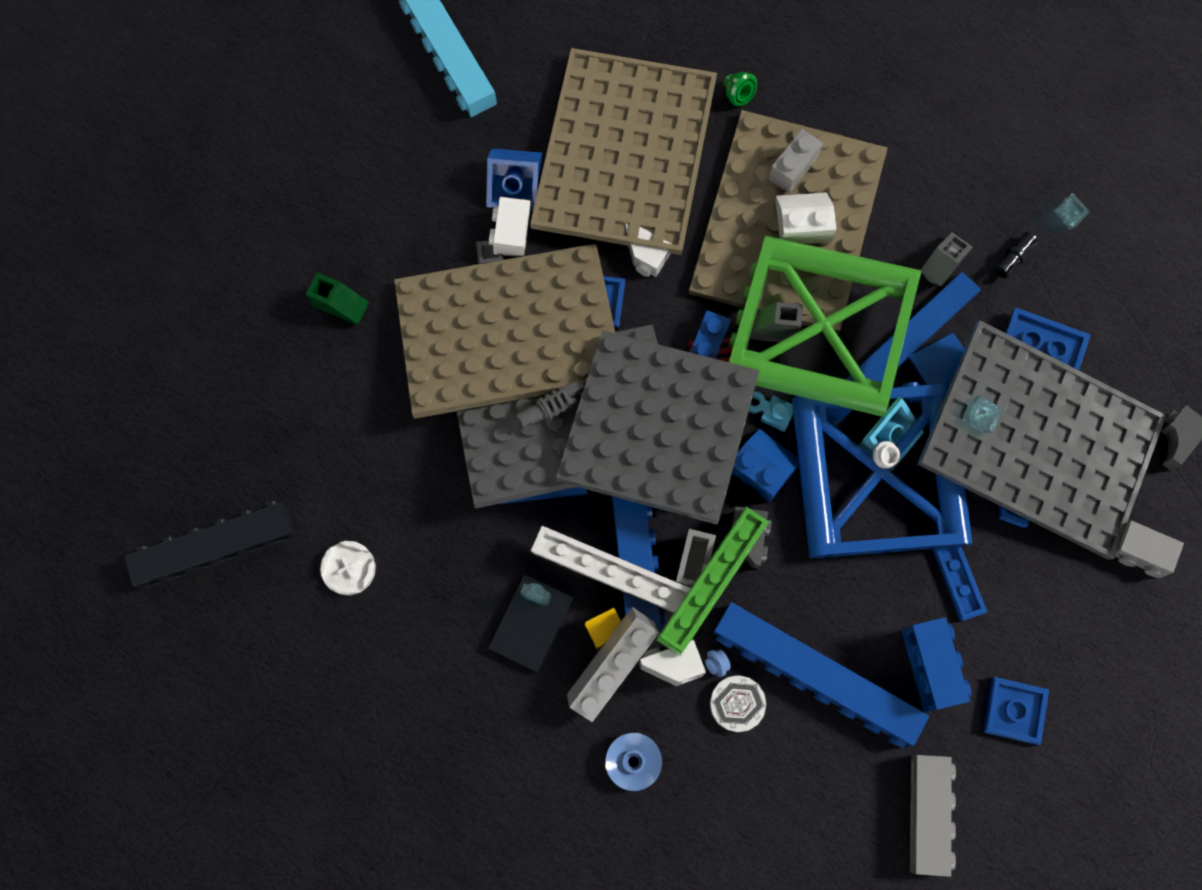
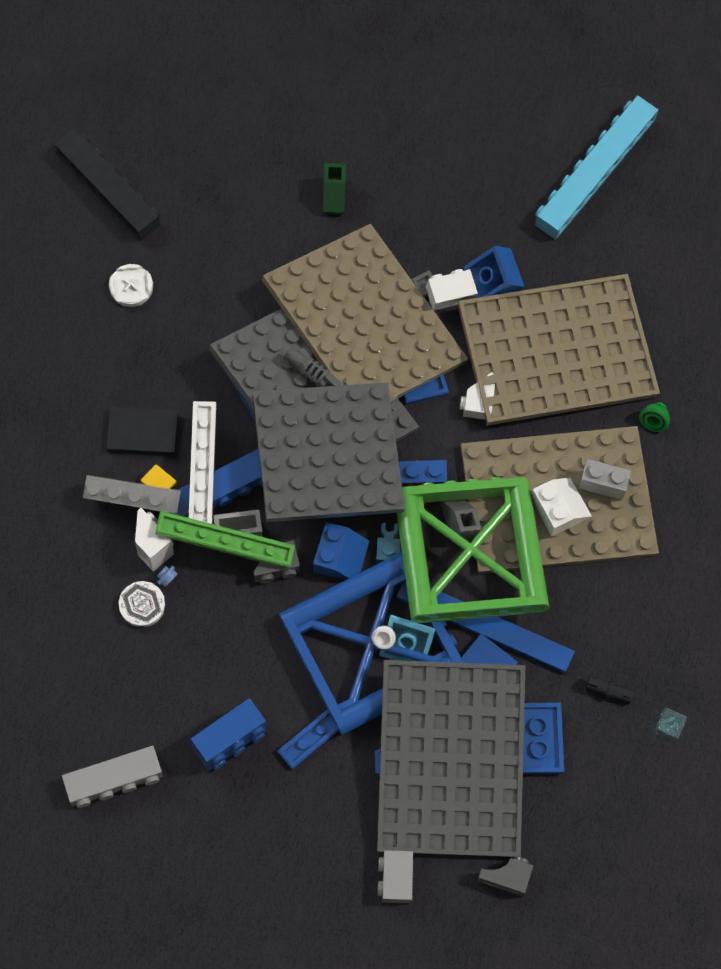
camera: 60 degrees right, 5 degrees down
clear light blue tile [520,583,551,606] -> none
medium blue dish [606,733,662,791] -> none
blue brick [713,602,929,749] -> none
dark grey arch [921,232,973,287] -> none
clear light blue tile [965,395,1003,434] -> none
blue tile [983,677,1049,745] -> none

